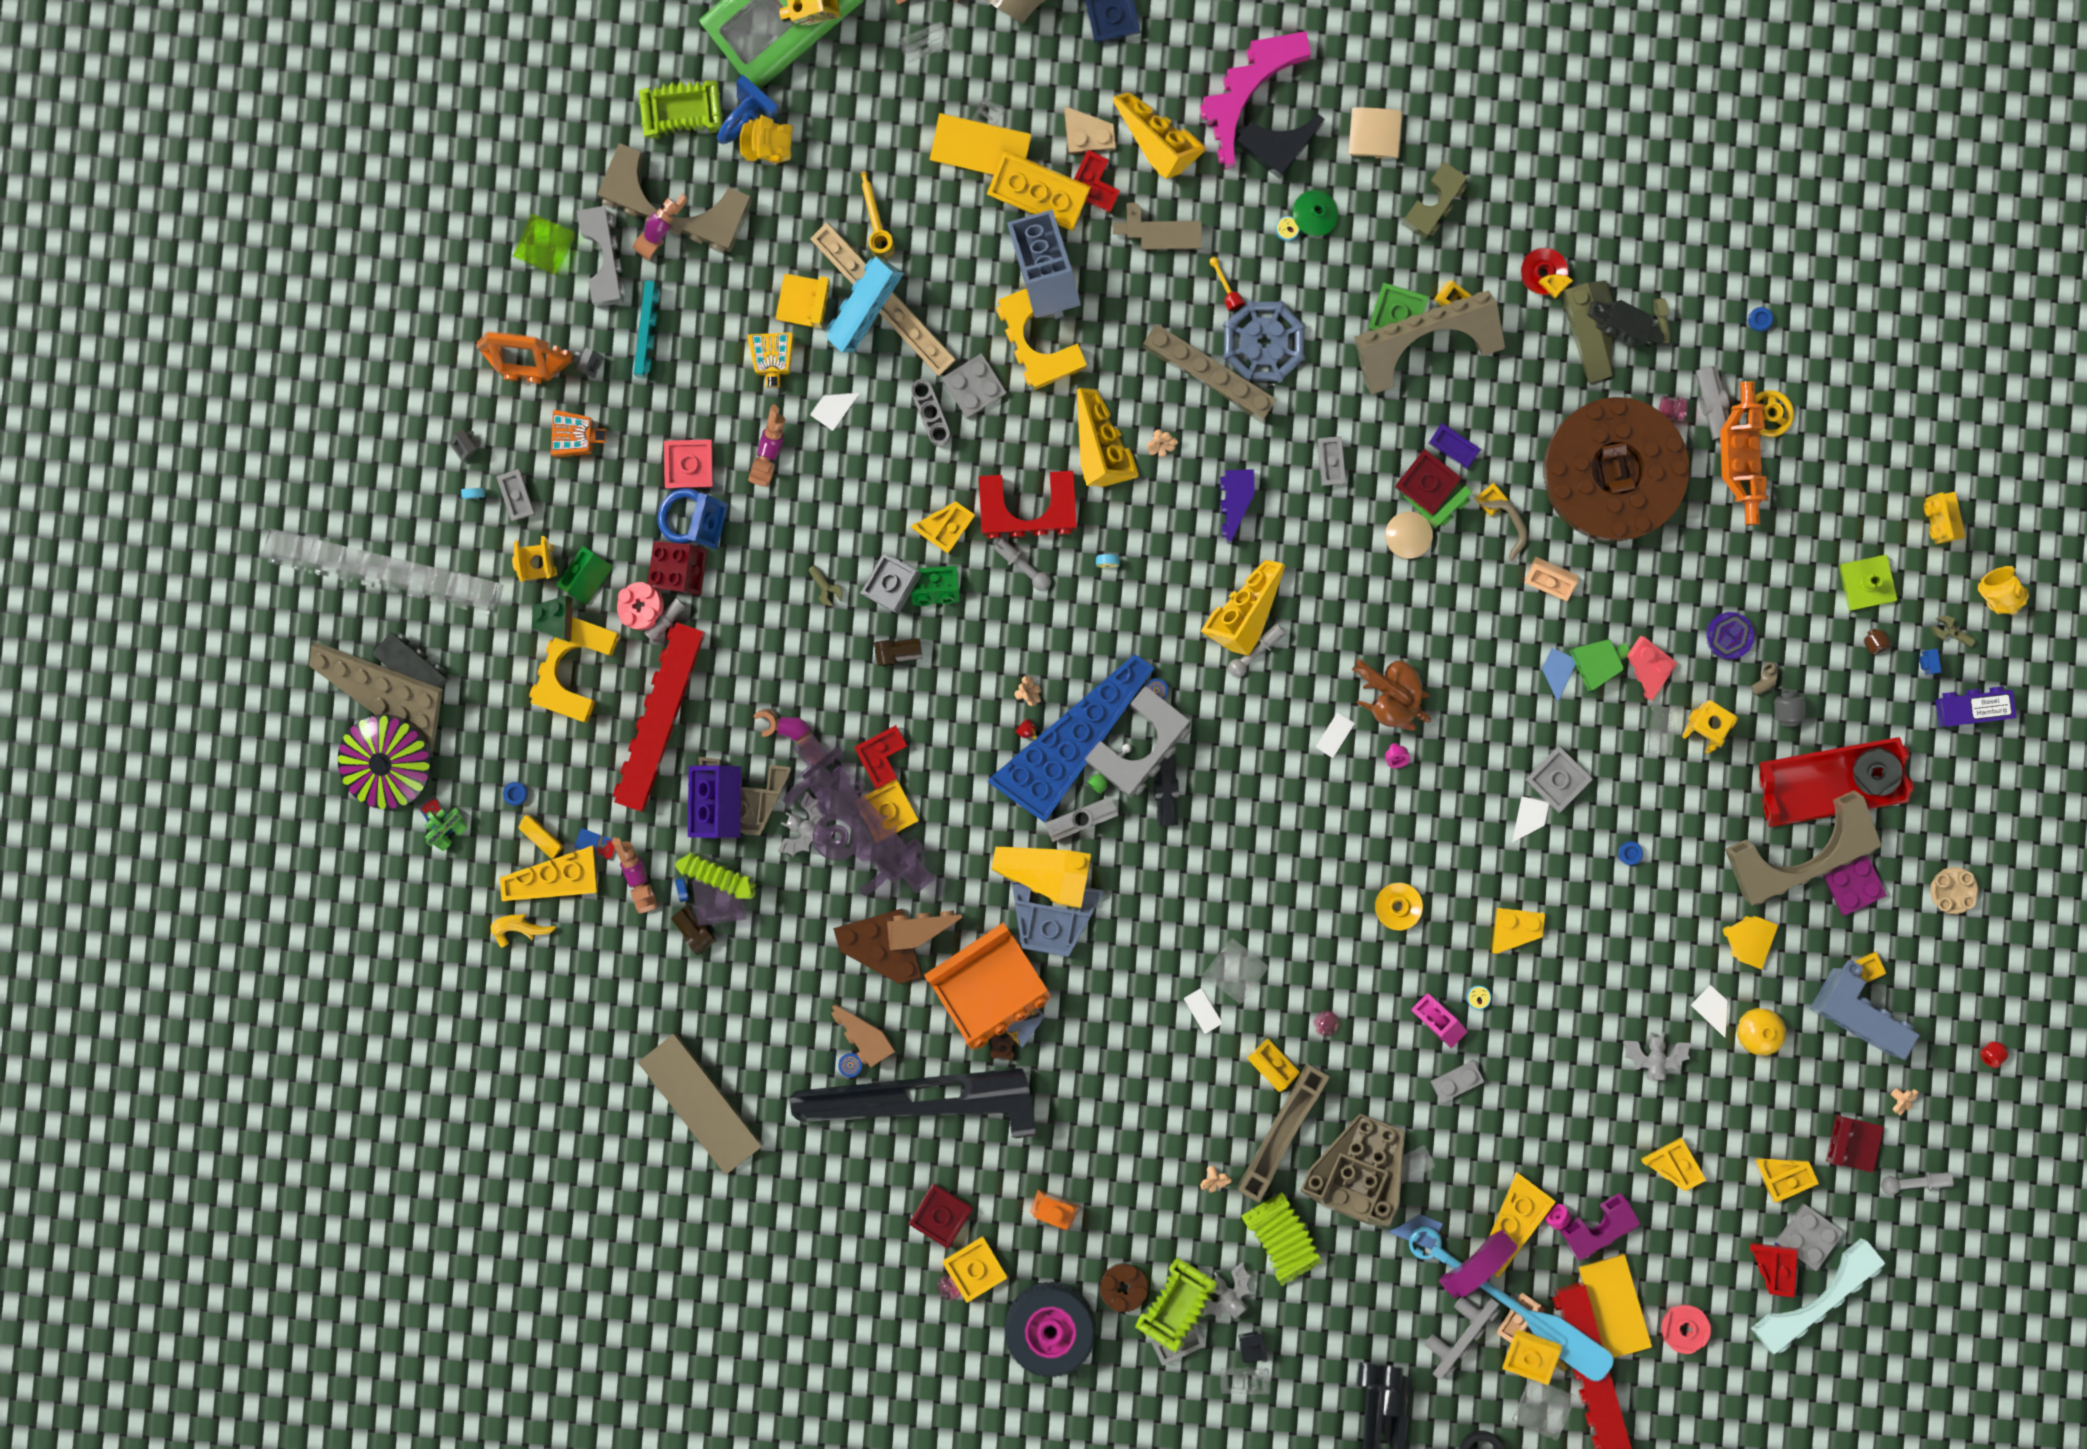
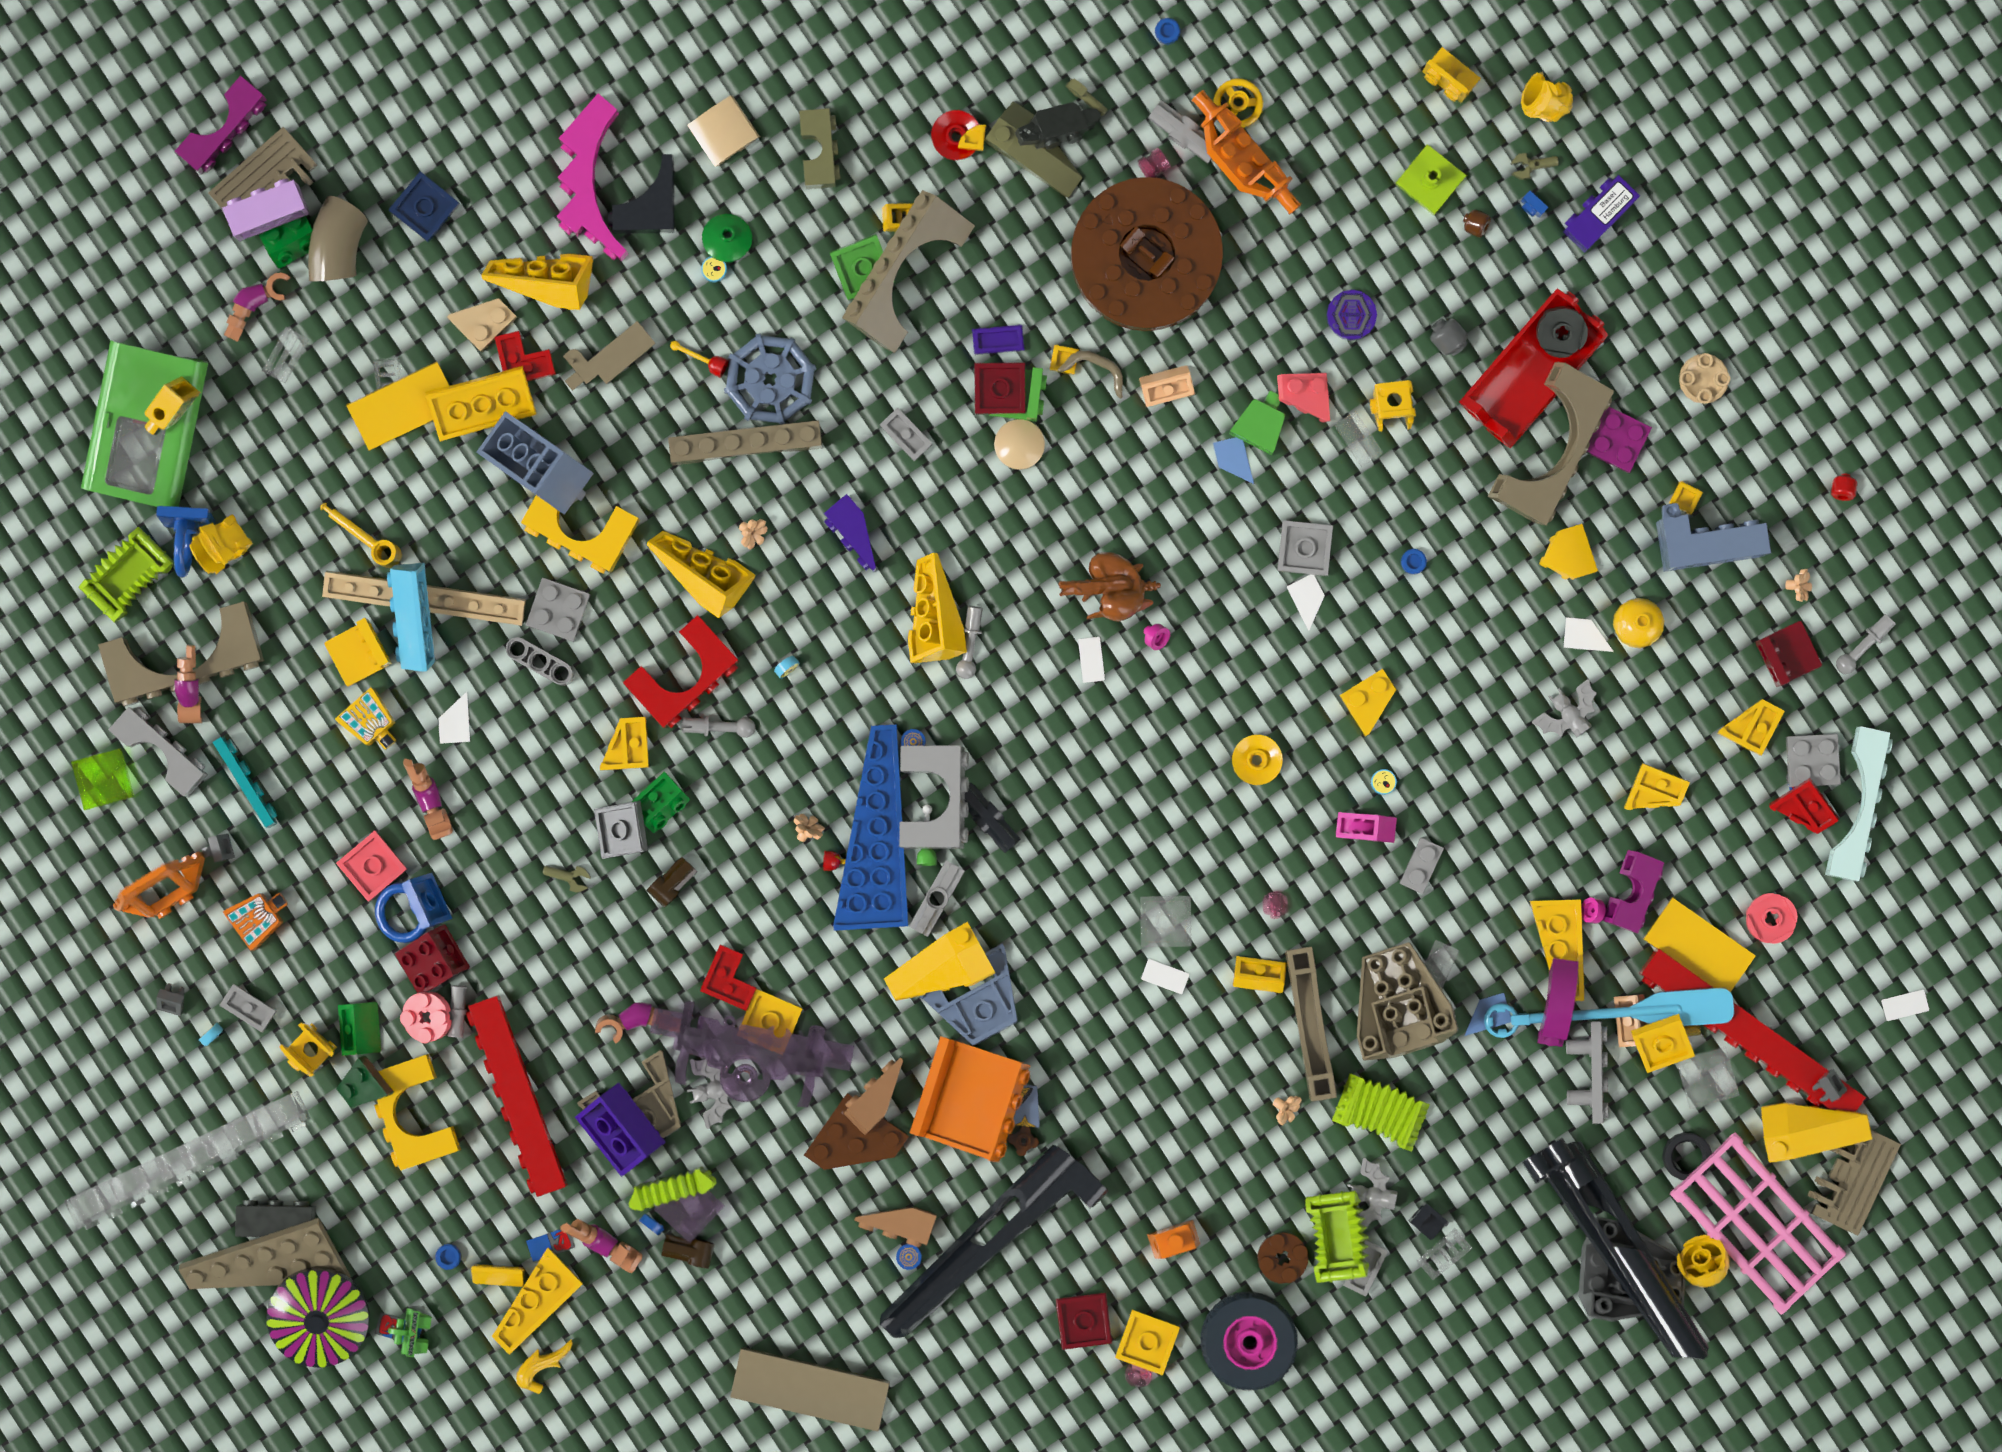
camera: 40 degrees left, 0 degrees up
dark tan arm [1751,662,1778,696] -> none

